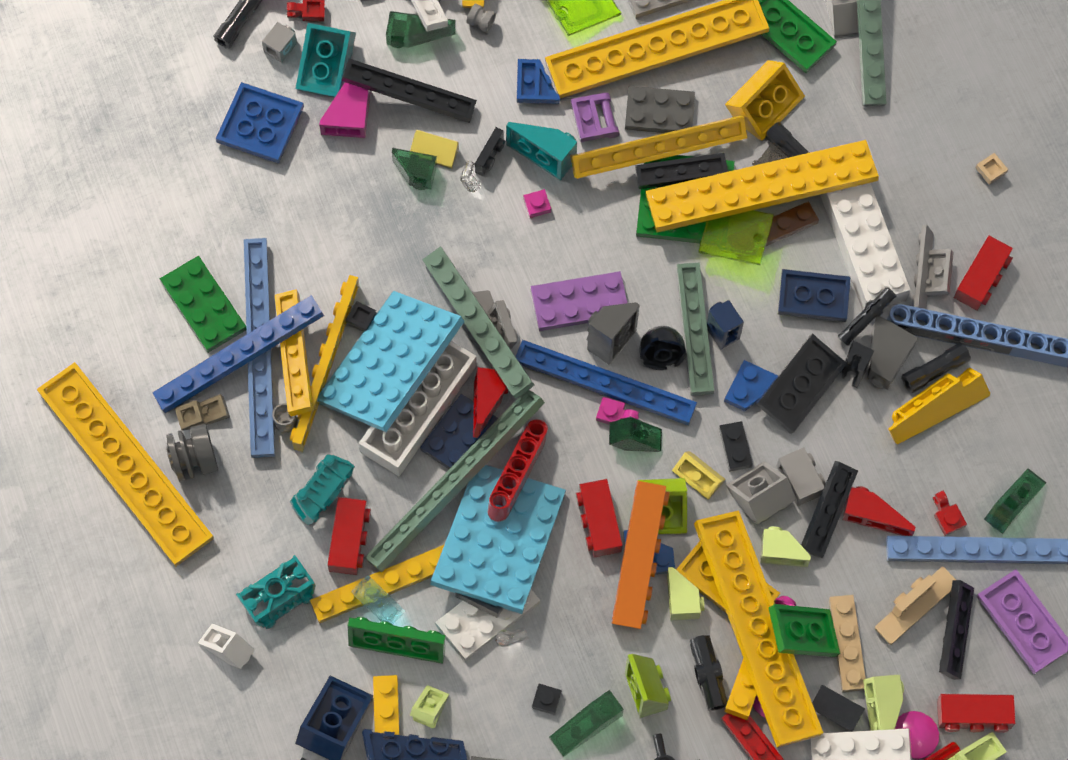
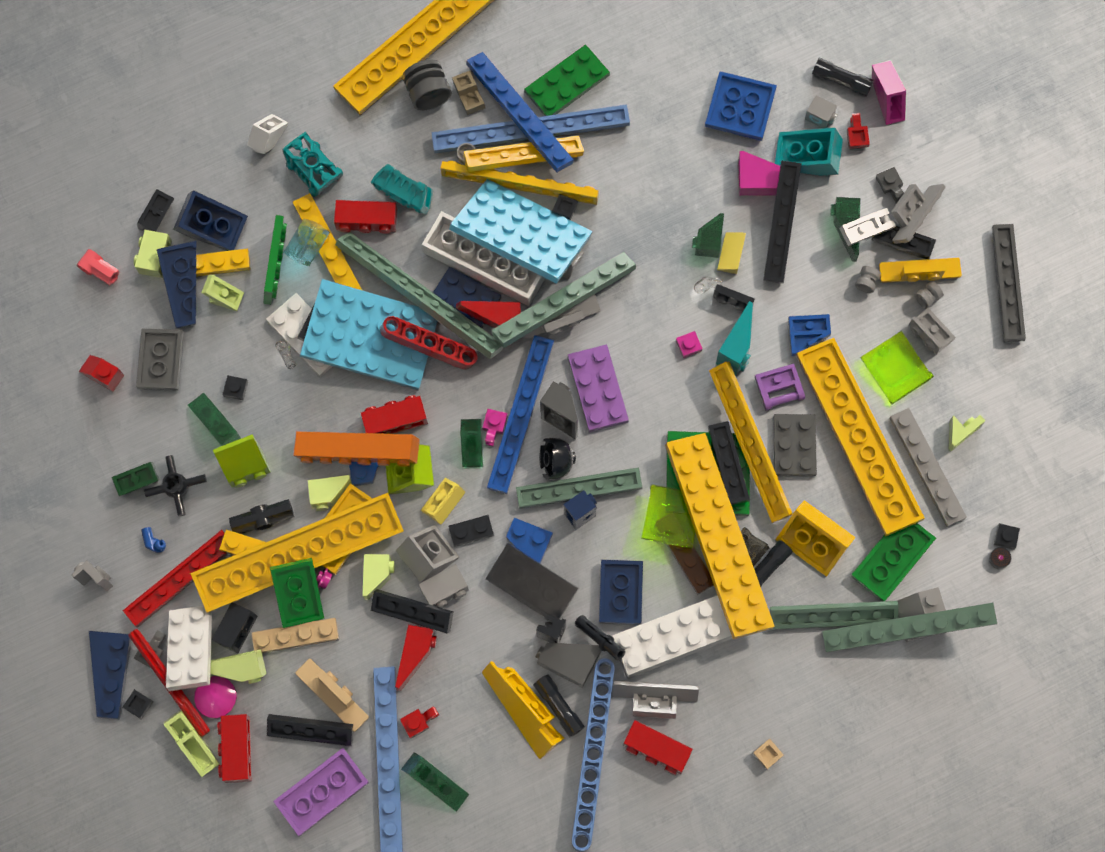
camera: 90 degrees right, 5 degrees up
none -> sand green plate [770,601,899,629]

